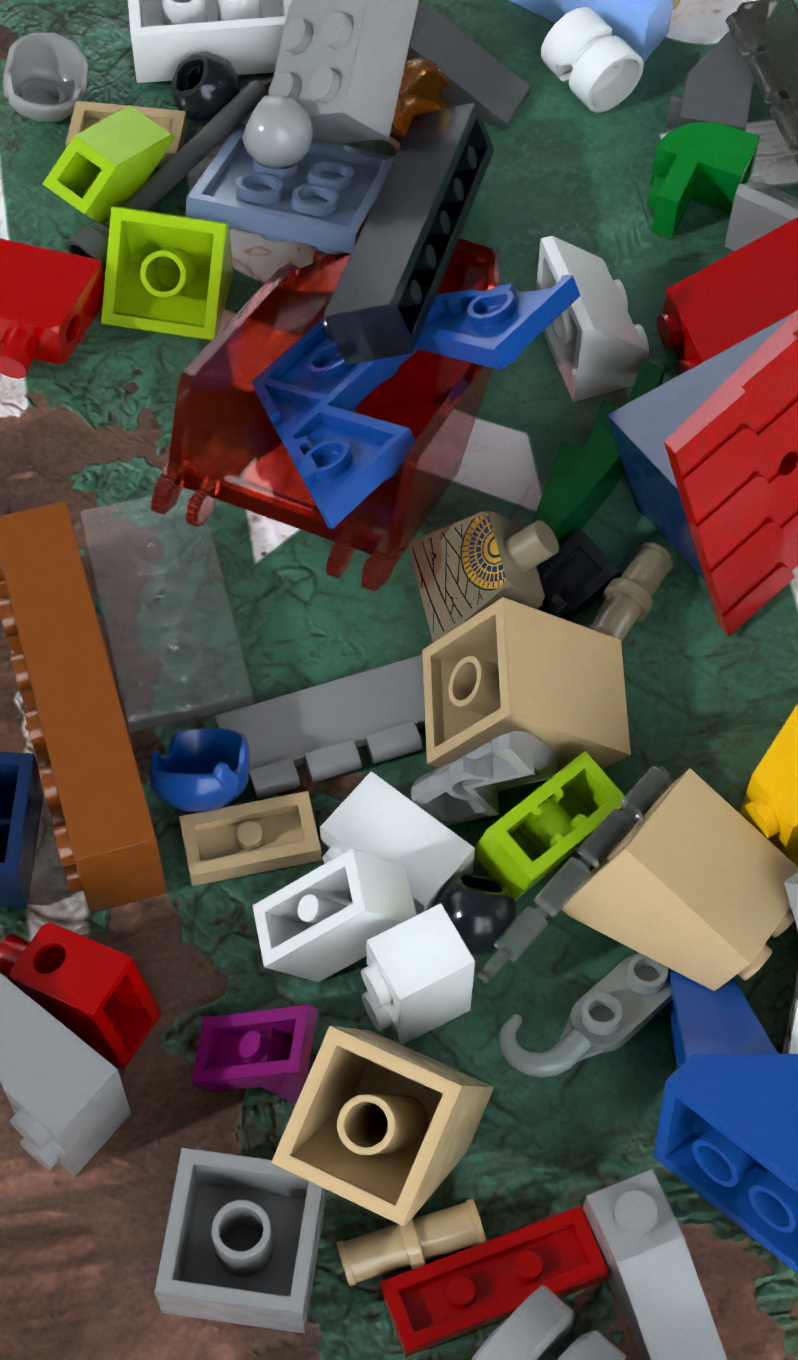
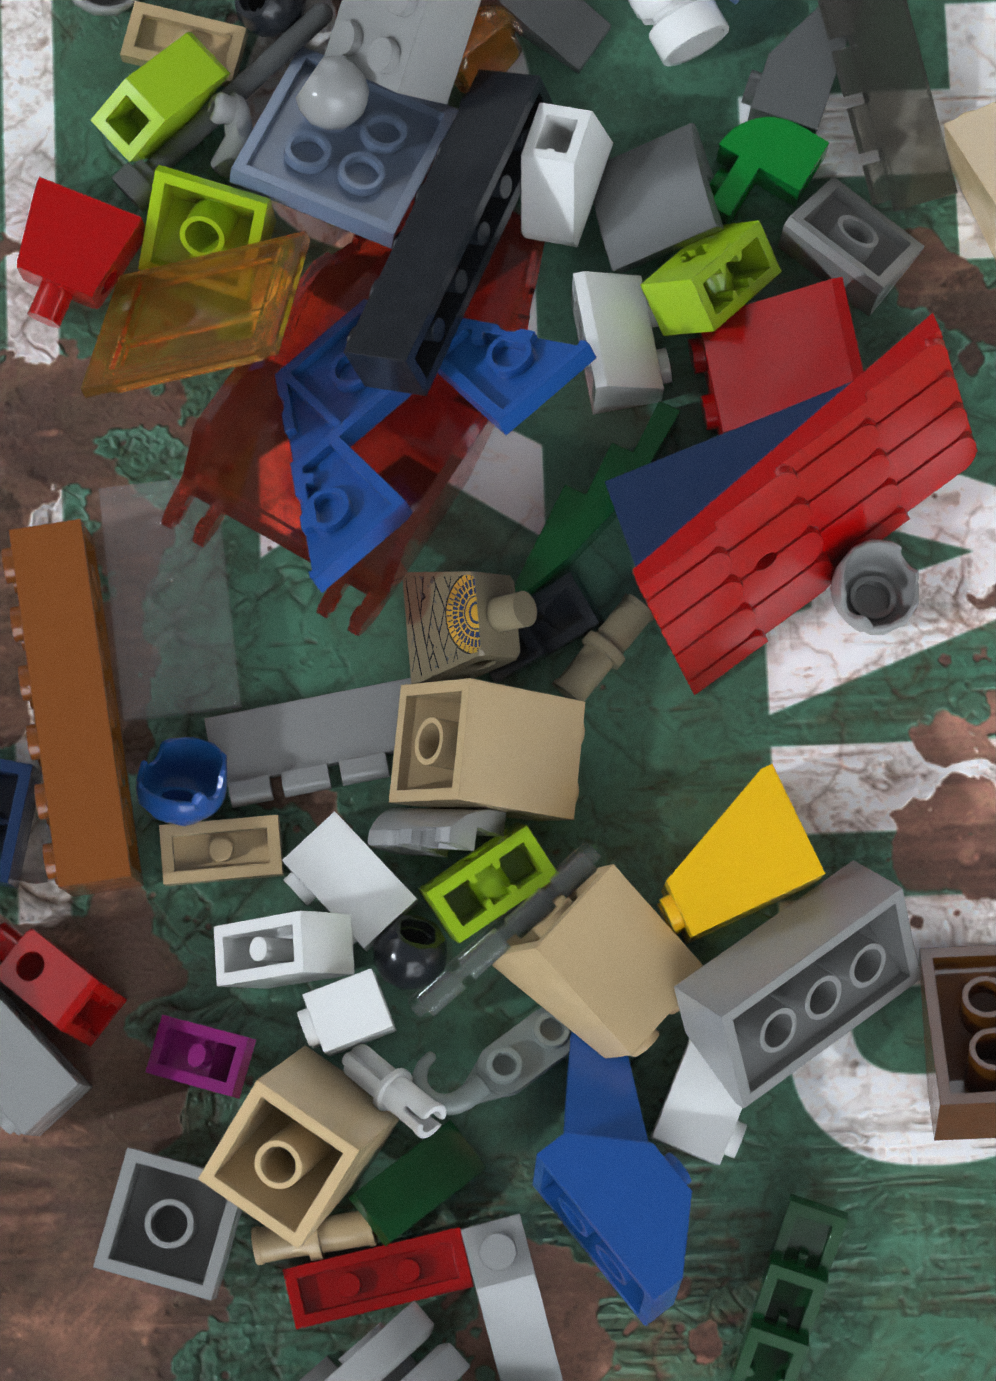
camera: 10 degrees right, 20 degrees up
none -> clear orange piece [80,231,311,398]
none -> light grey arm [208,92,253,178]
none -> white axle [342,1044,446,1138]
none -> dark green slope [349,1120,487,1246]
none -> white slope [521,102,613,247]
none -> dark grey slope [594,123,724,274]
none -> lime brick [640,220,782,336]

